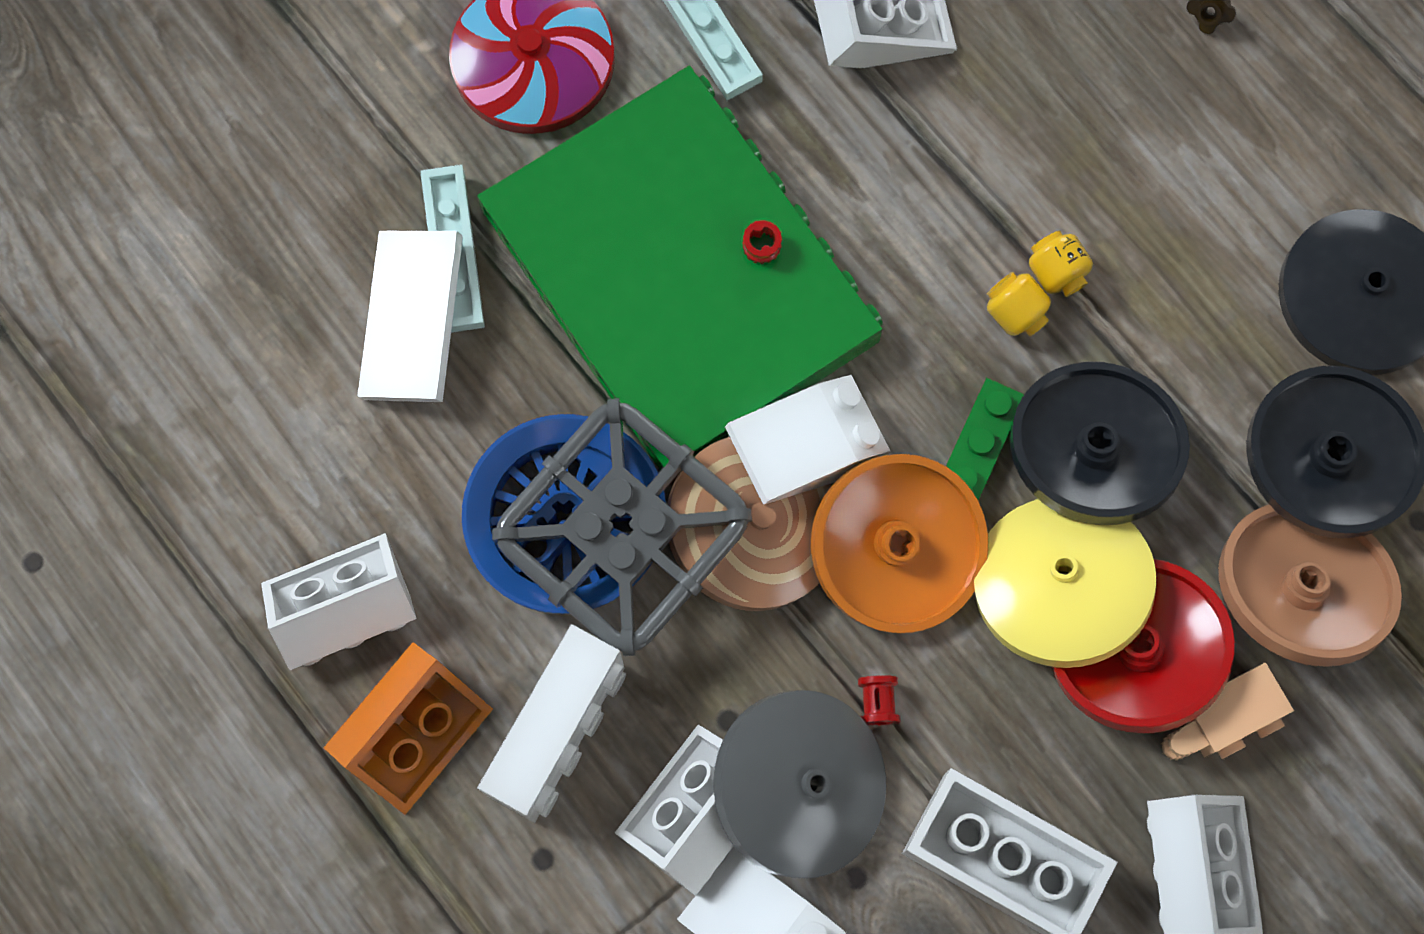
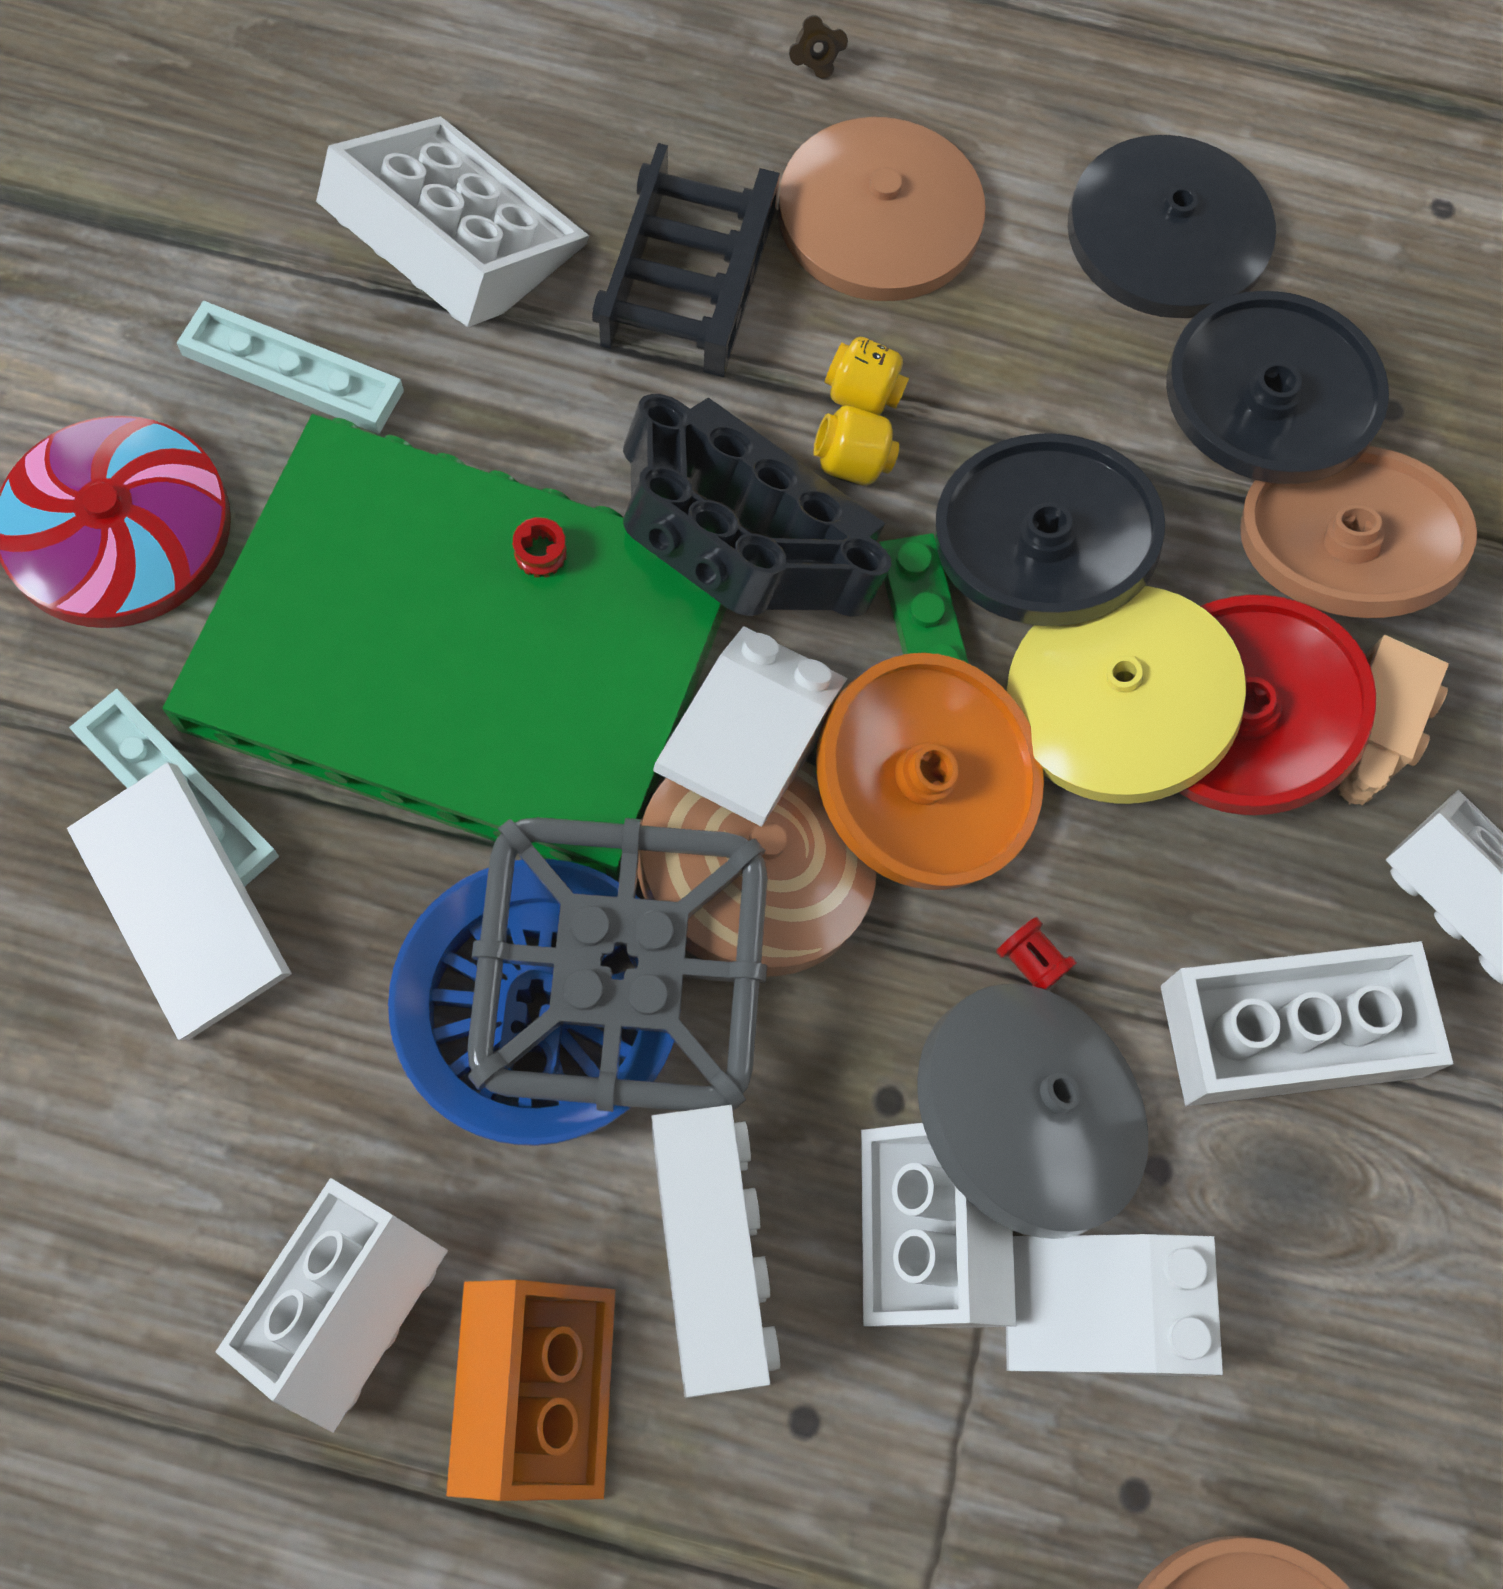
camera: 45 degrees left, 5 degrees down
none -> black fence [592,143,780,377]
none -> black brick [623,394,891,617]
none -> nougat dish [778,117,986,301]

